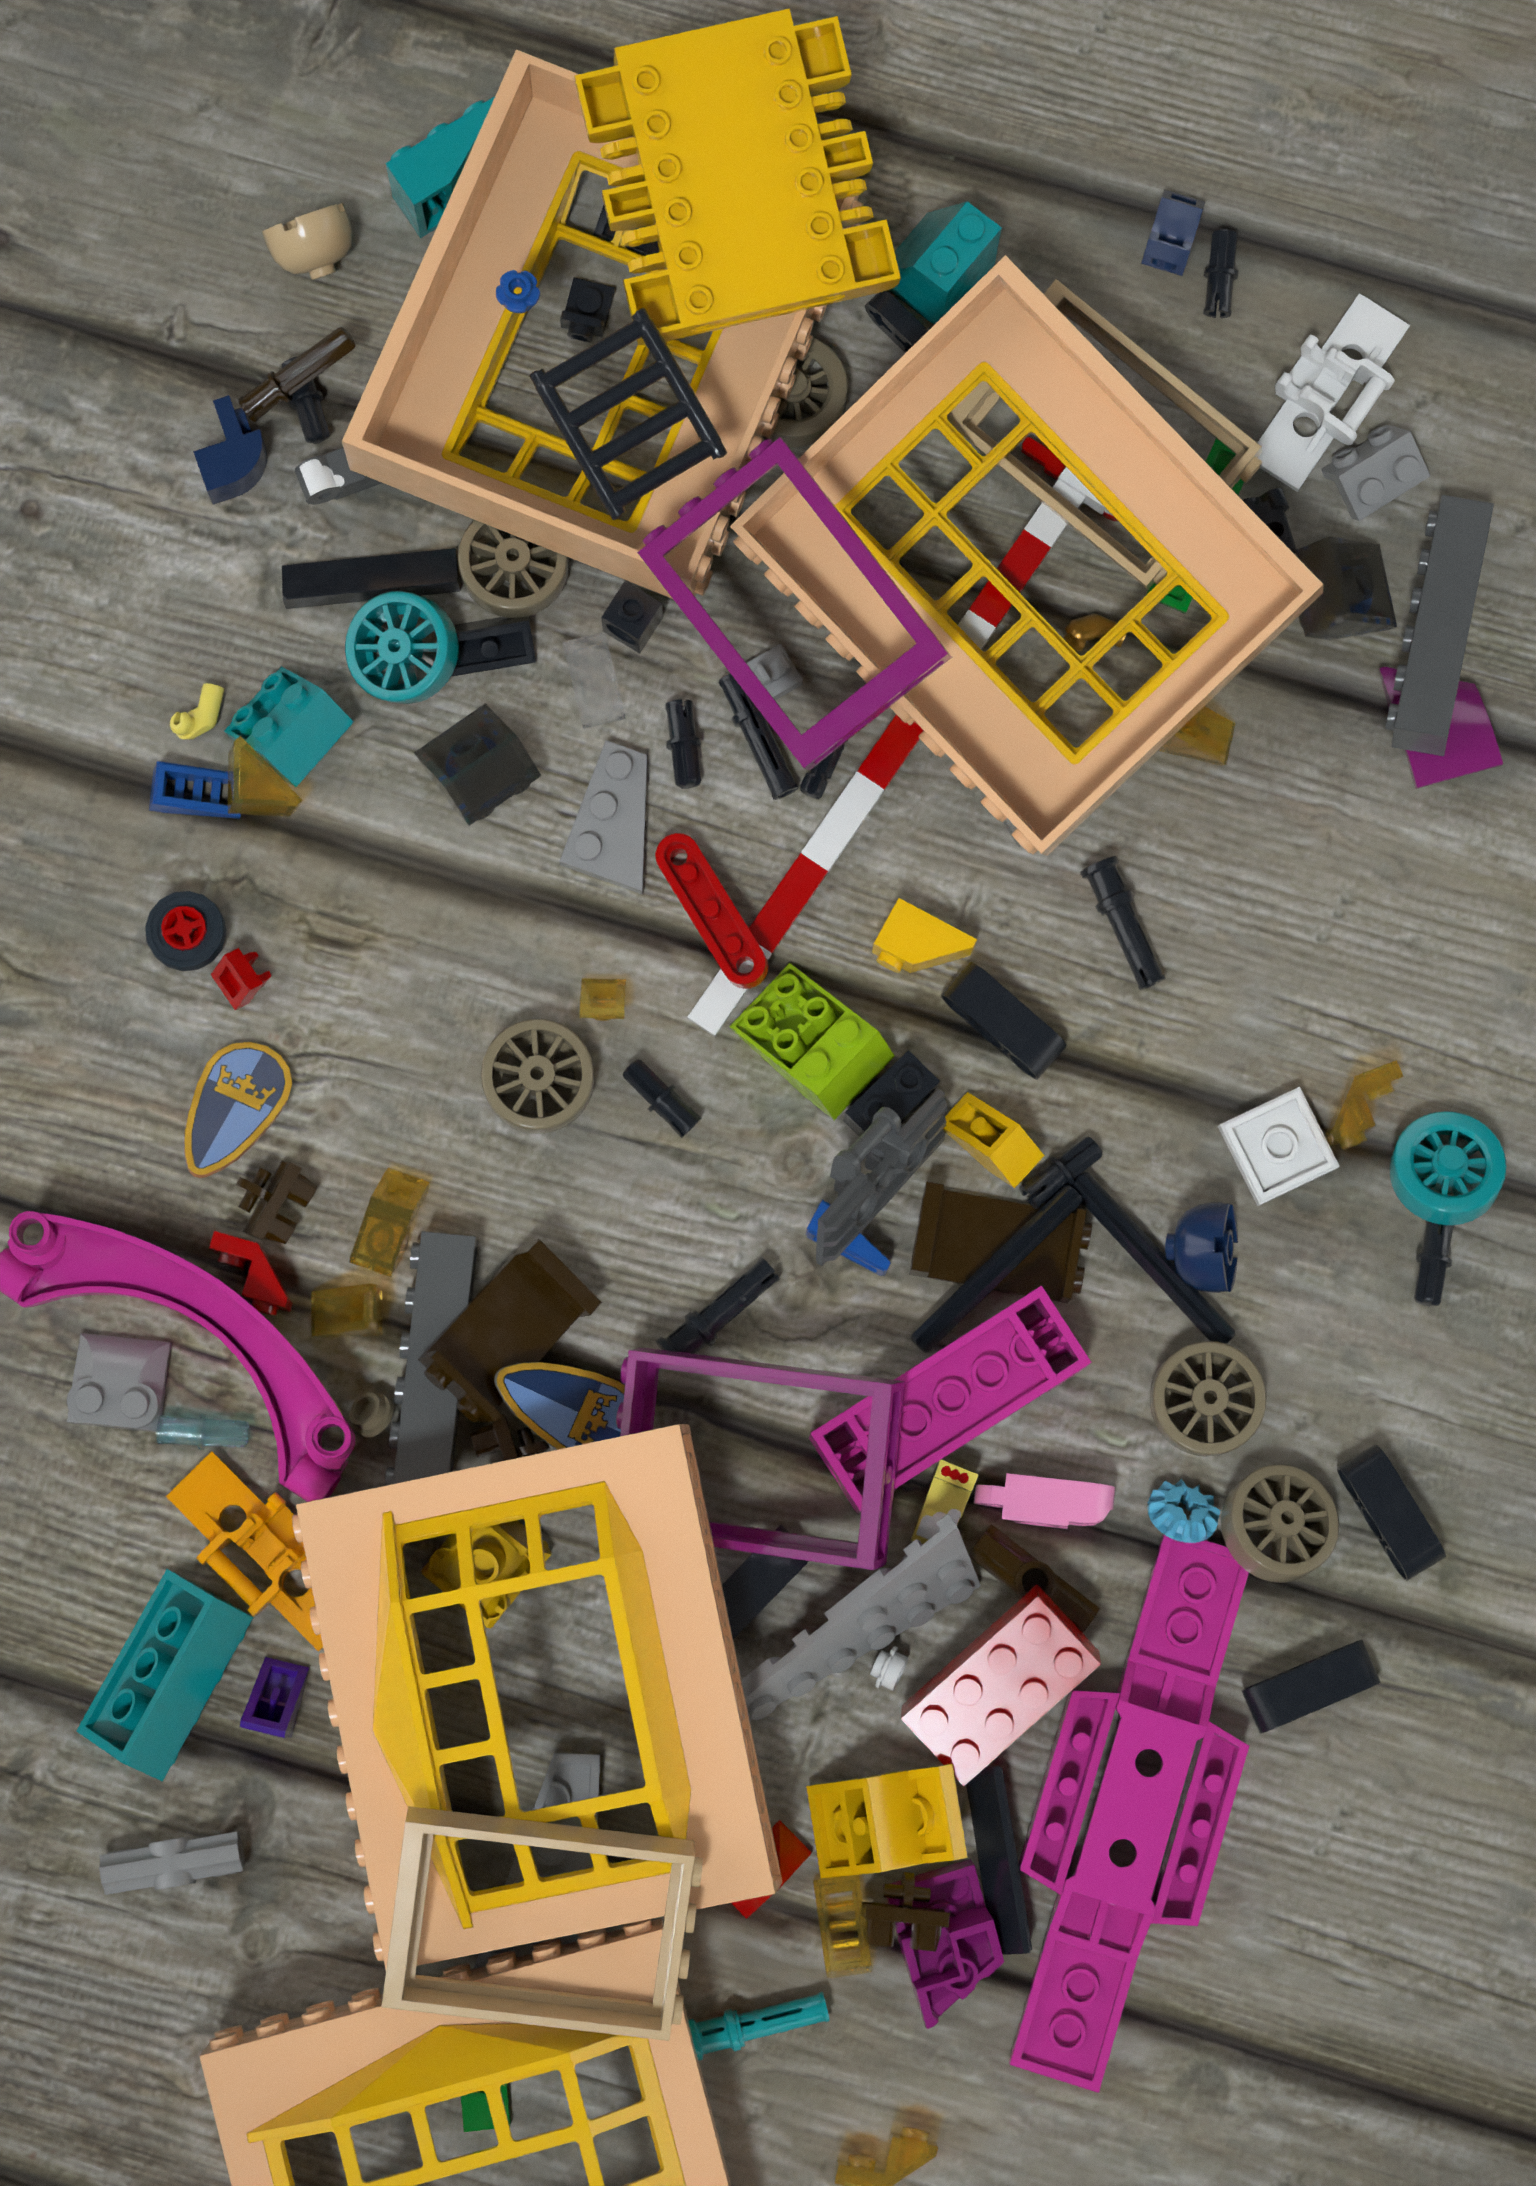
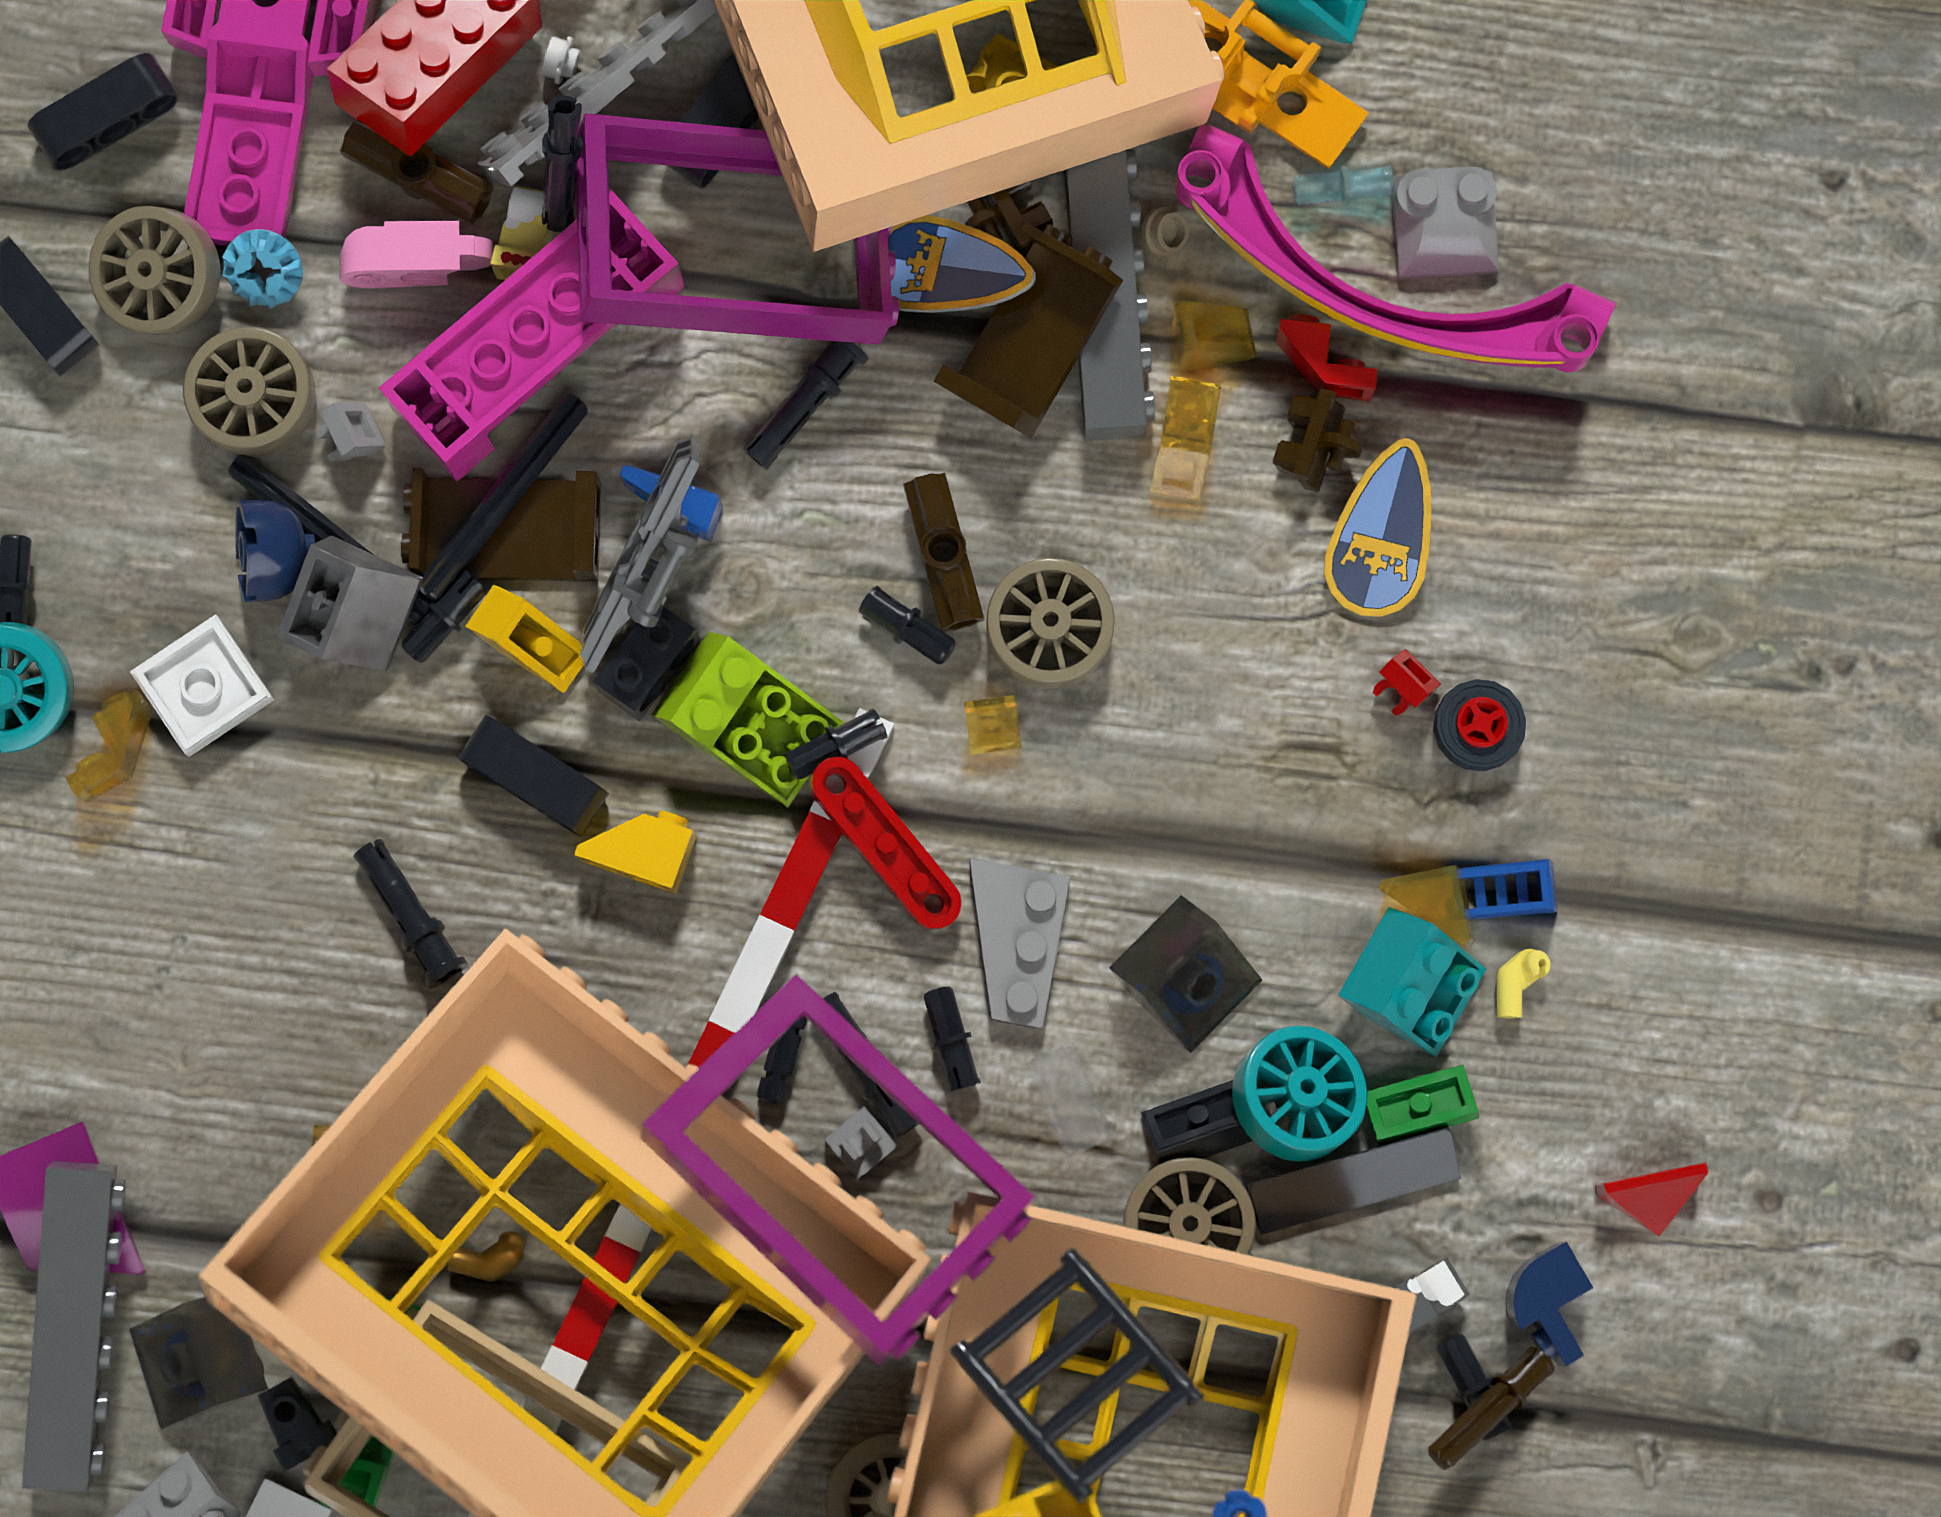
camera: 175 degrees right, 0 degrees up
black brick [601,581,663,654] -> none
none -> flat silver slope [276,536,423,671]
none -> light grey tile [316,402,386,461]
none -> black pin [541,95,583,232]
none -> black axle [785,708,887,779]
none -> dark brown piece [903,473,985,631]
none -> green plate [1366,1064,1479,1147]
none -> red slope [1594,1162,1709,1236]

